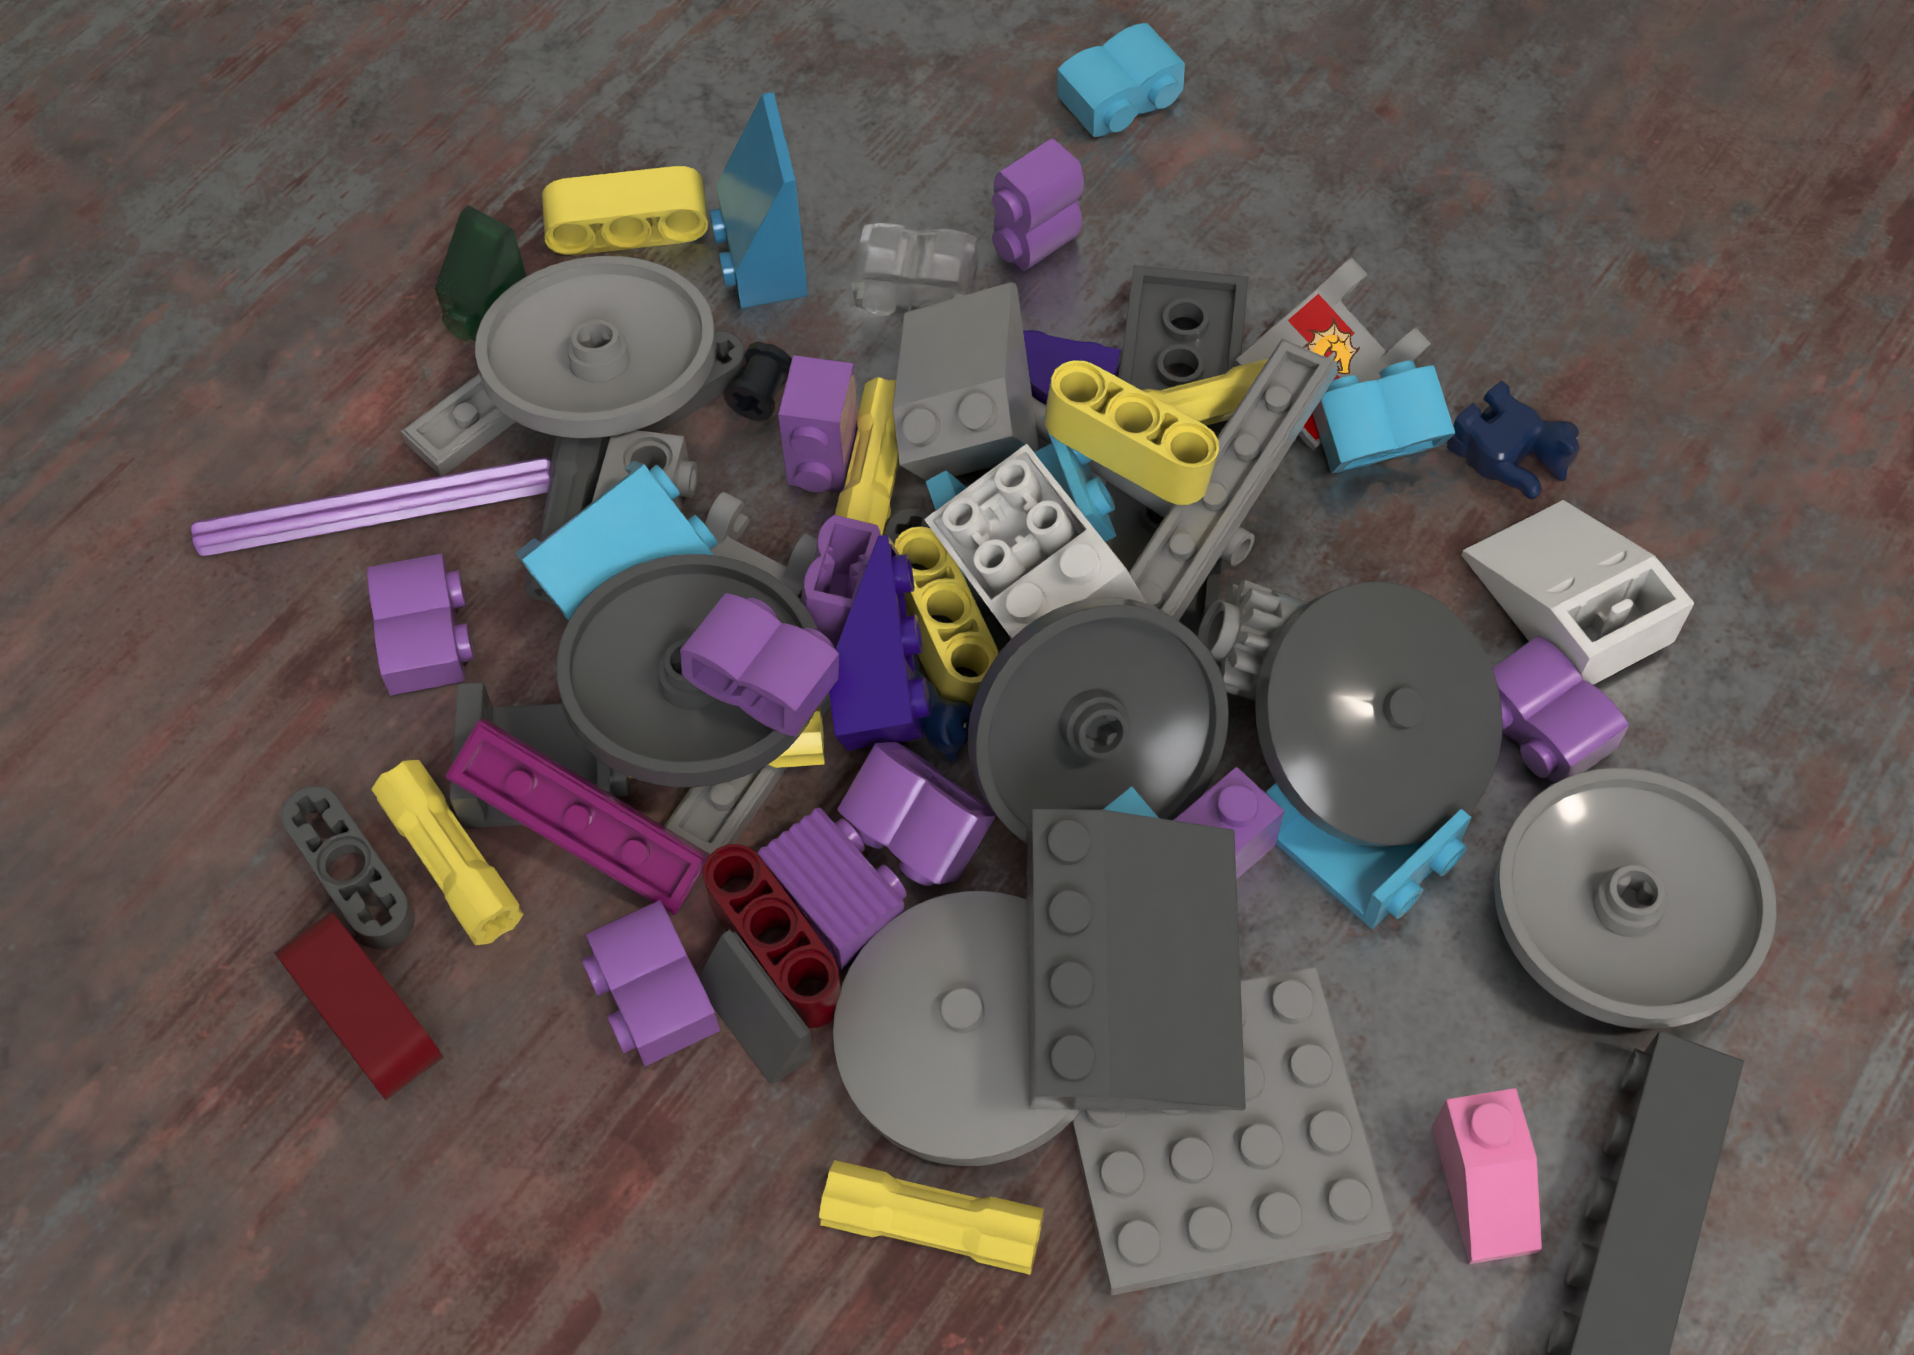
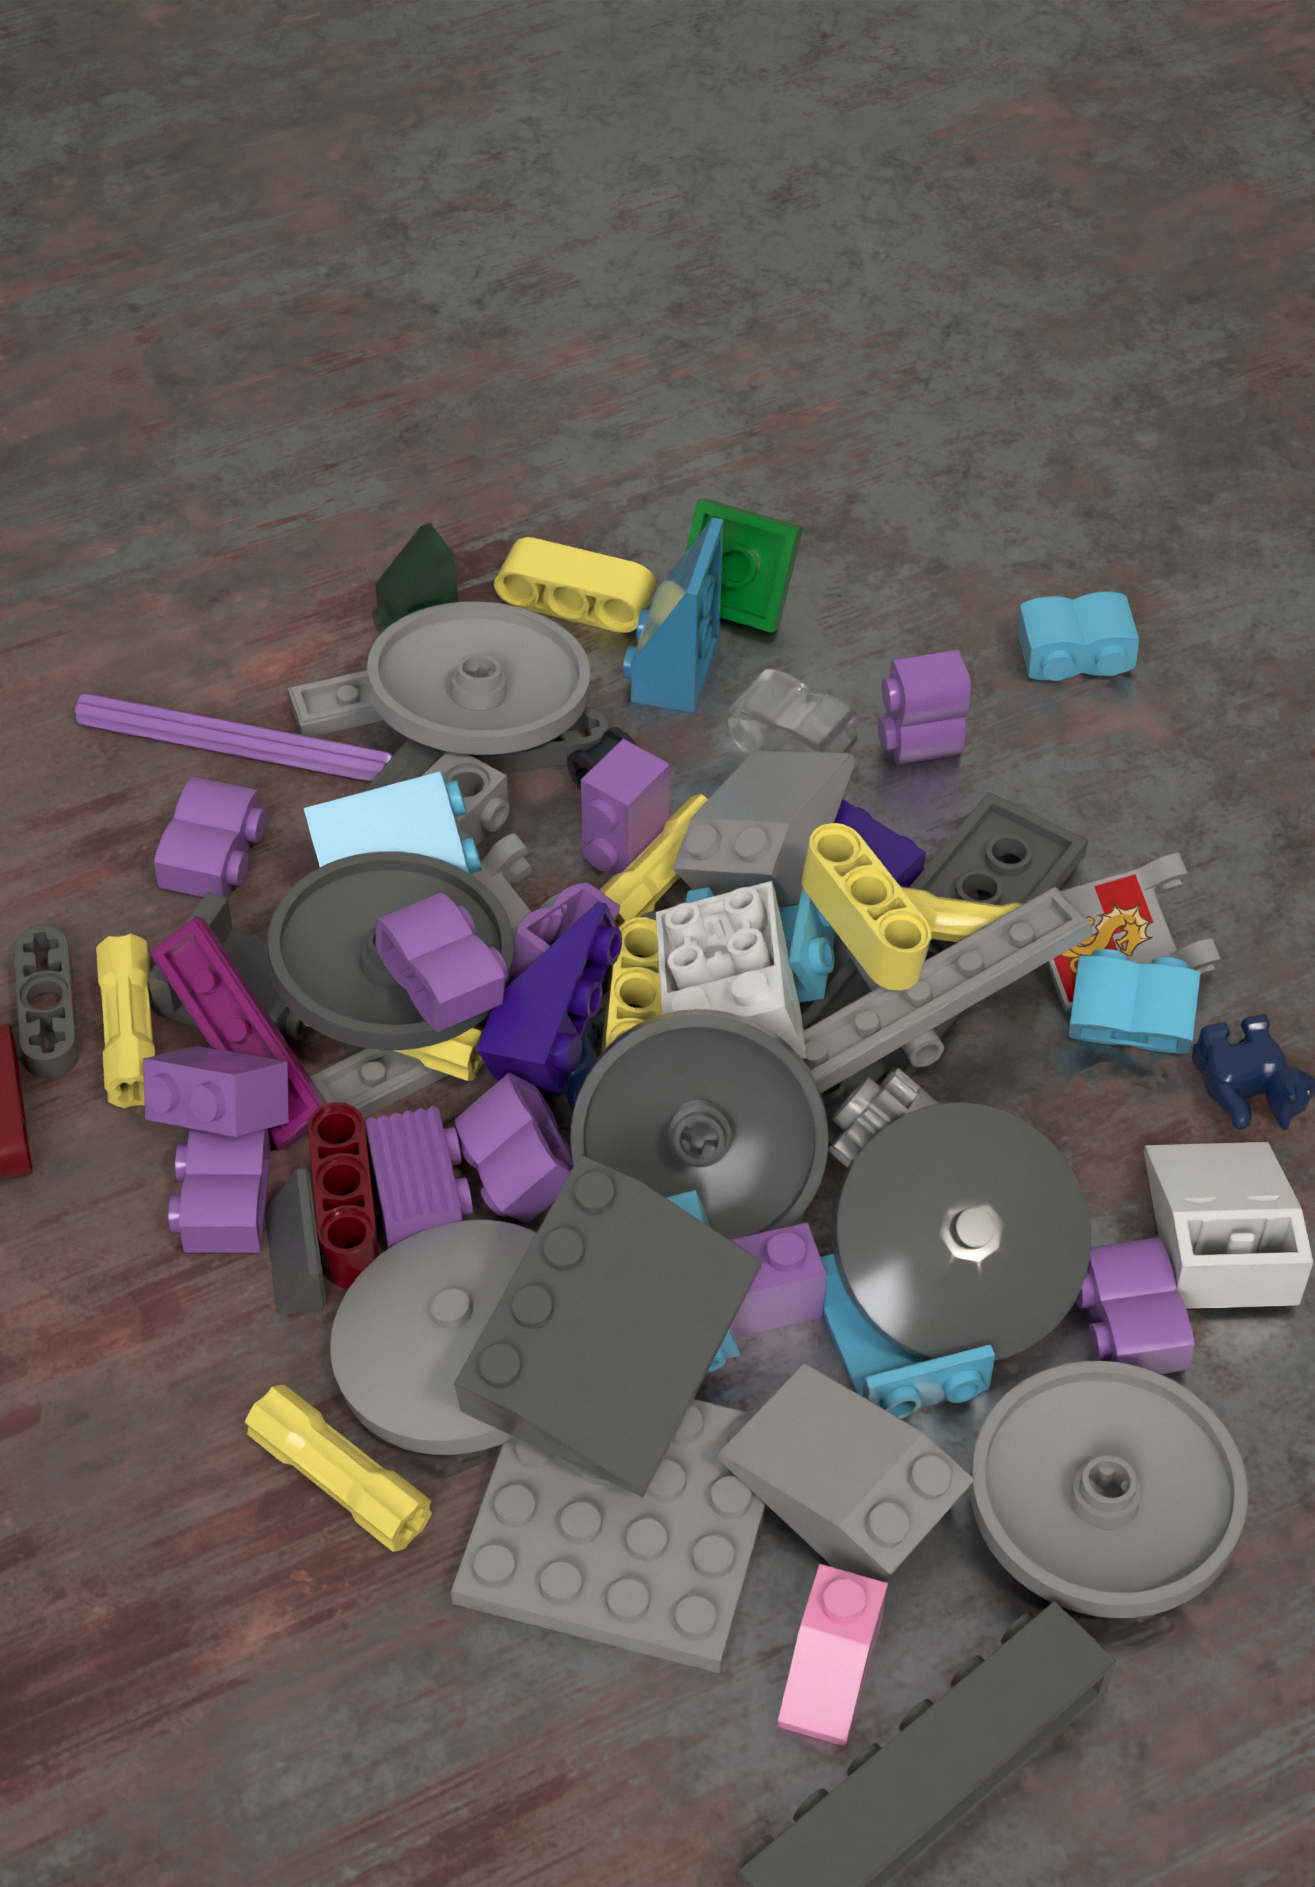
camera: 25 degrees right, 10 degrees down
none -> medium lavender brick [143,1046,289,1137]
none -> green tile [685,498,803,633]
none -> light grey slope [716,1363,975,1582]

